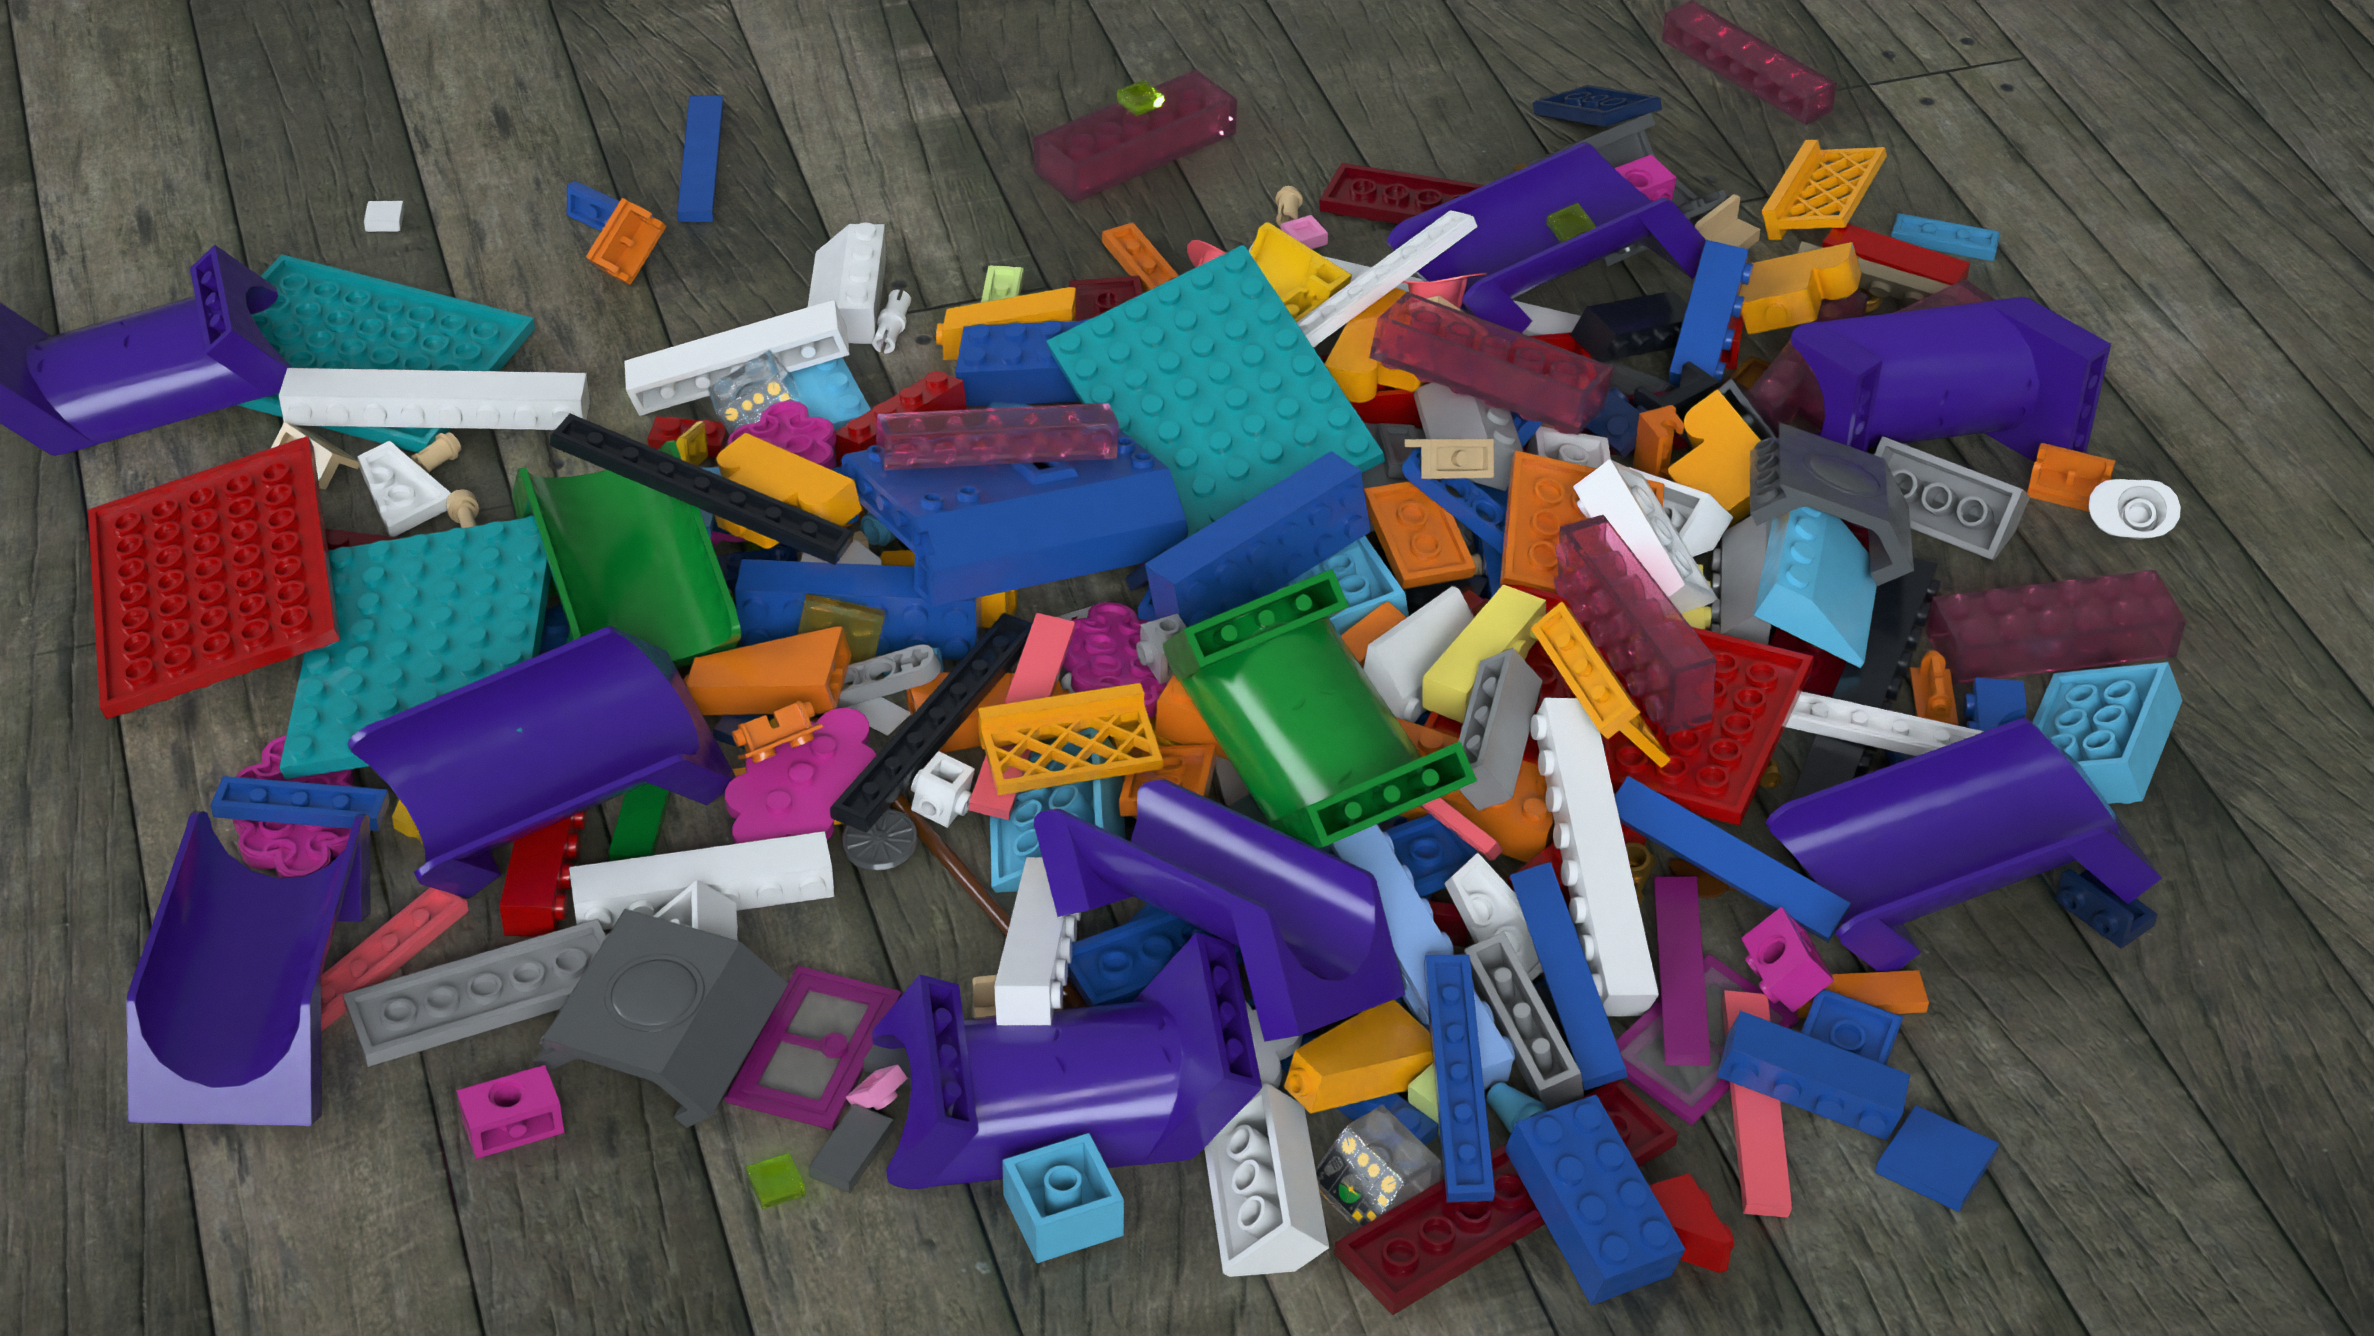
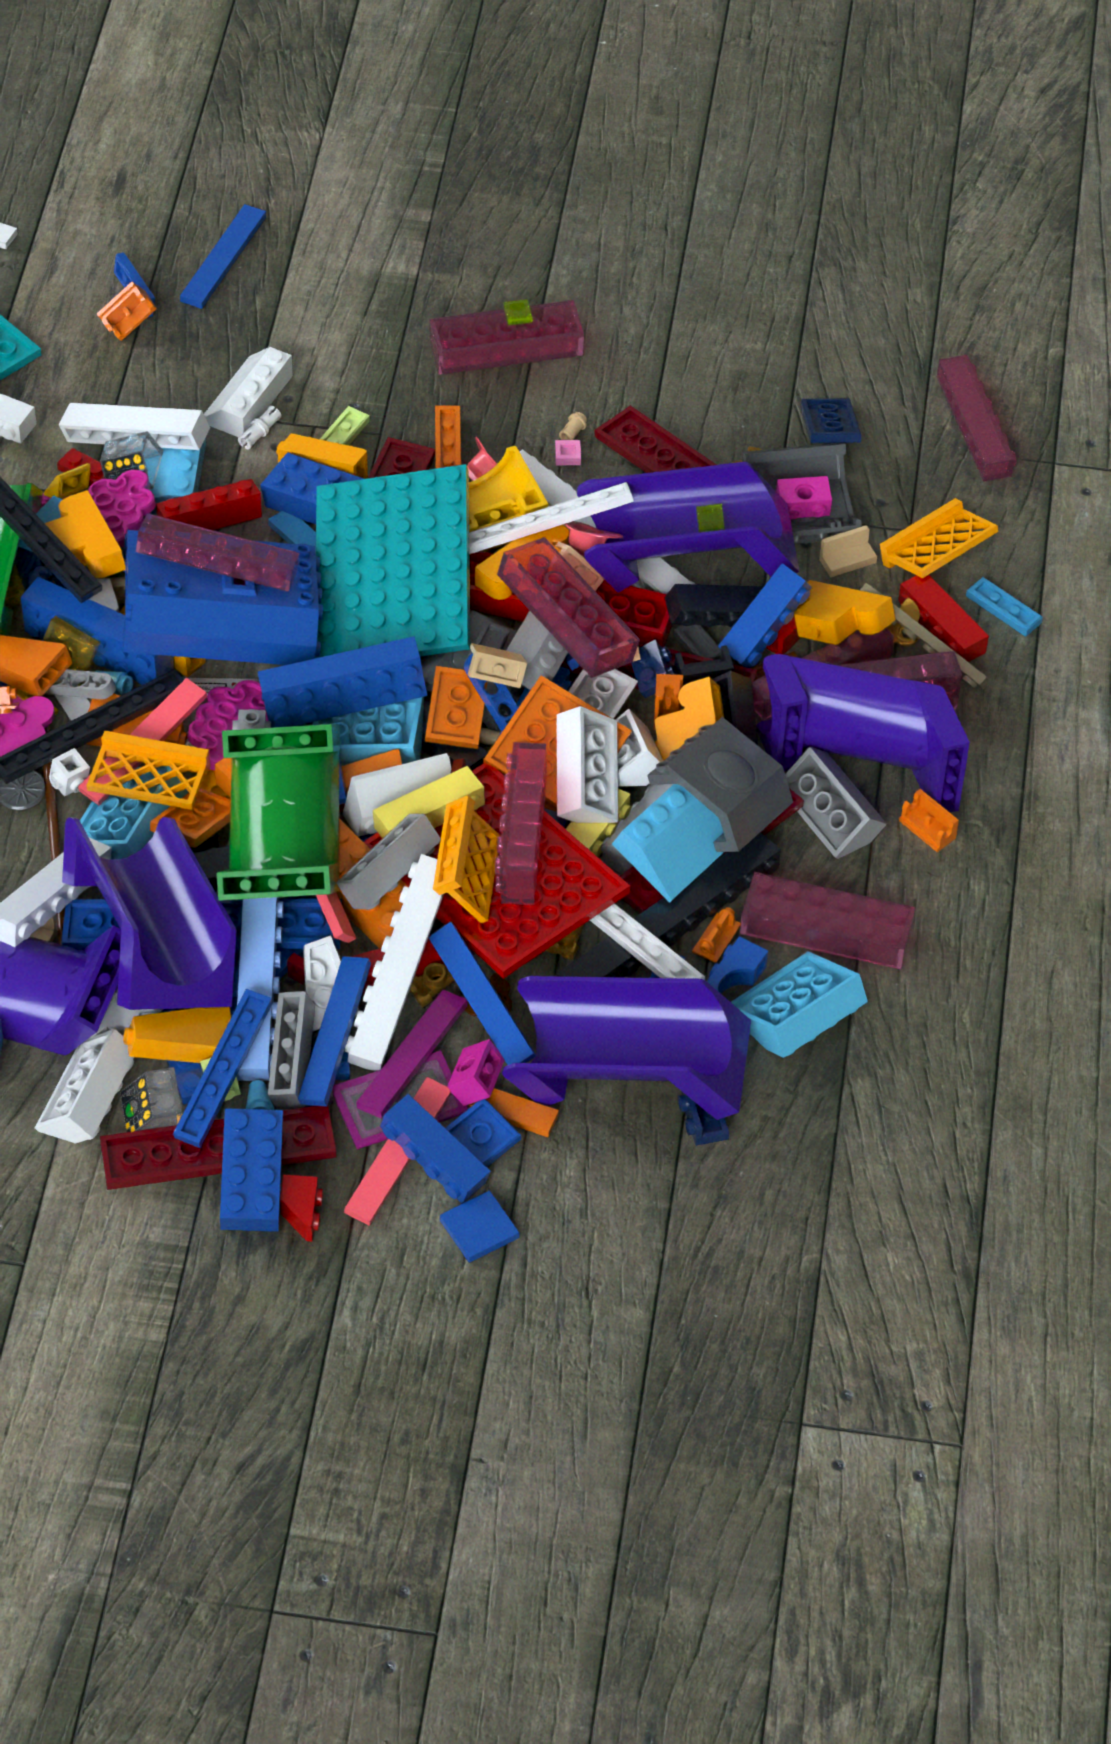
camera: 25 degrees right, 10 degrees up
white piece [2088,479,2181,540] -> none

